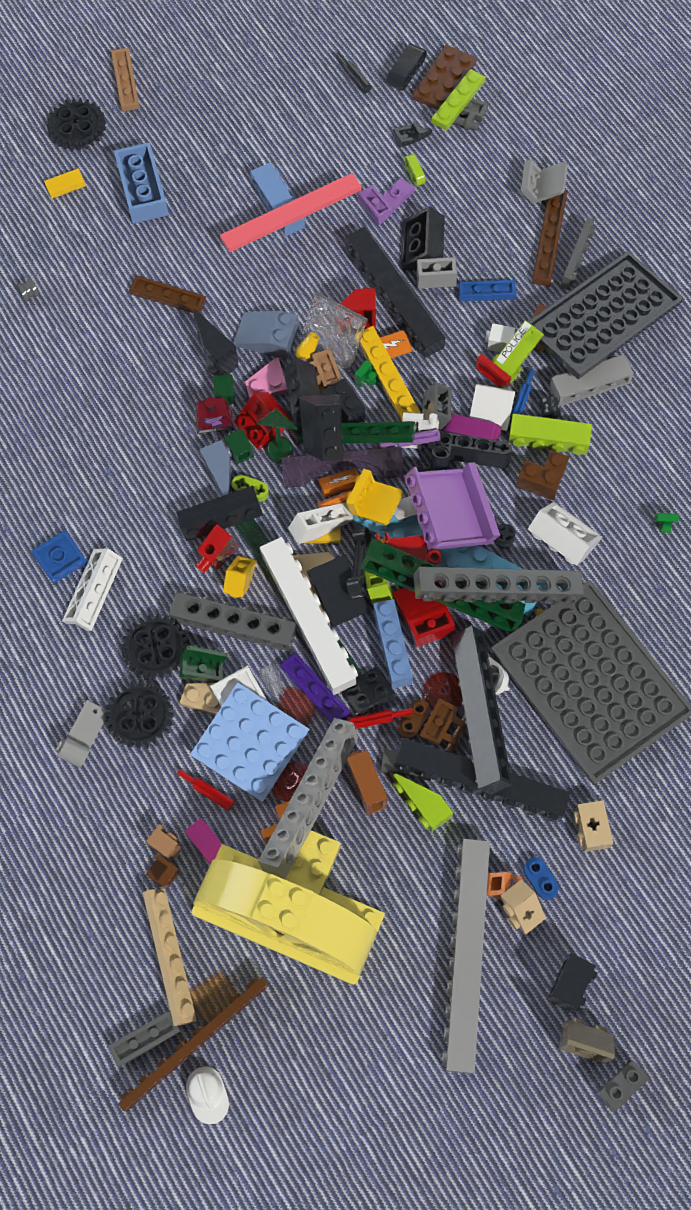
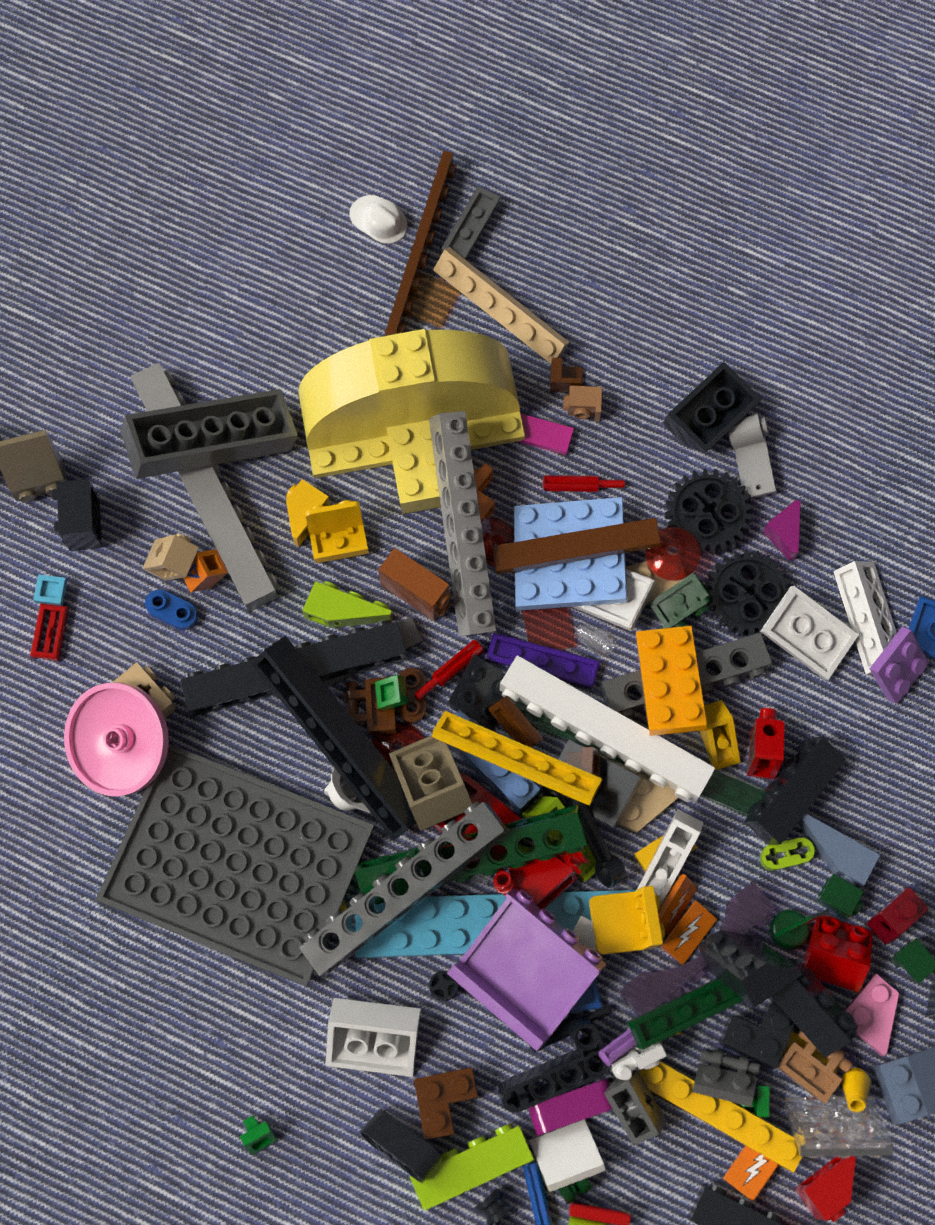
camera: 145 degrees right, 5 degrees up
none -> red tile [30,603,69,662]
none -> medium azure plate [33,574,67,606]
none -> bright pink dish [64,682,169,796]
none -> dark grey brick [120,389,298,479]
none -> yellow slope [286,479,330,547]
none -> yellow bracket [305,500,369,564]
none -> black beam [360,1109,443,1183]
none -> green tile [375,675,408,711]
none -> dark tan slope [389,736,472,831]
none -> yellow plate [432,711,602,806]
none -> reddish brown tile [488,695,543,748]
none -> reddish brown tile [492,518,661,575]
none -> panel [566,747,601,777]
none -> light orange plate [636,626,707,736]
none -> clear red dish [645,527,700,581]
none -> black slope [662,362,762,454]
none -> dark grey plate [693,1050,760,1107]
none -> white plate [760,586,859,680]
none -> magenta slope [763,500,801,561]
none -> medium lavender plate [869,627,929,704]

